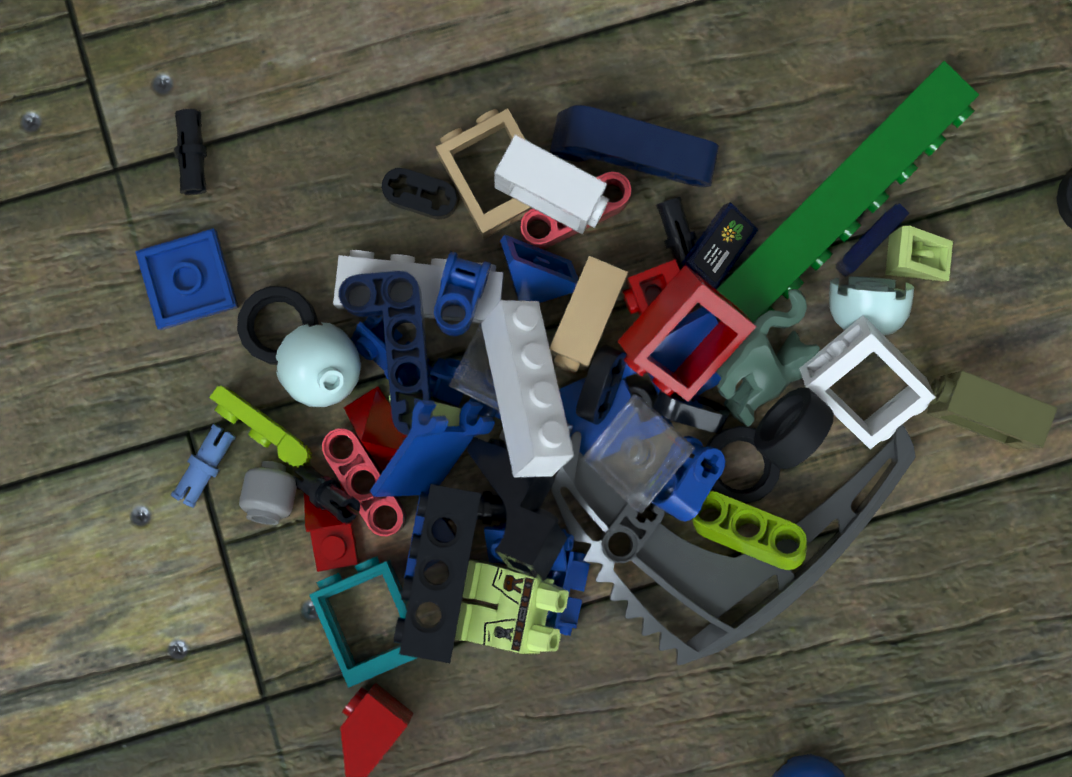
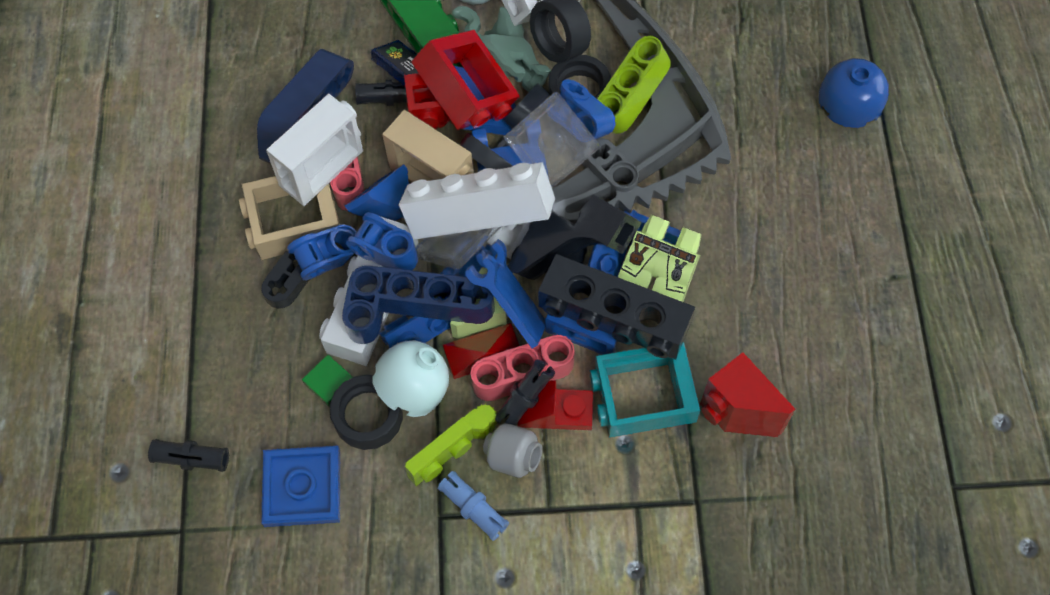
camera: 70 degrees left, 20 degrees down
none -> blue piece [287,225,357,280]
none -> green tile [302,355,353,407]

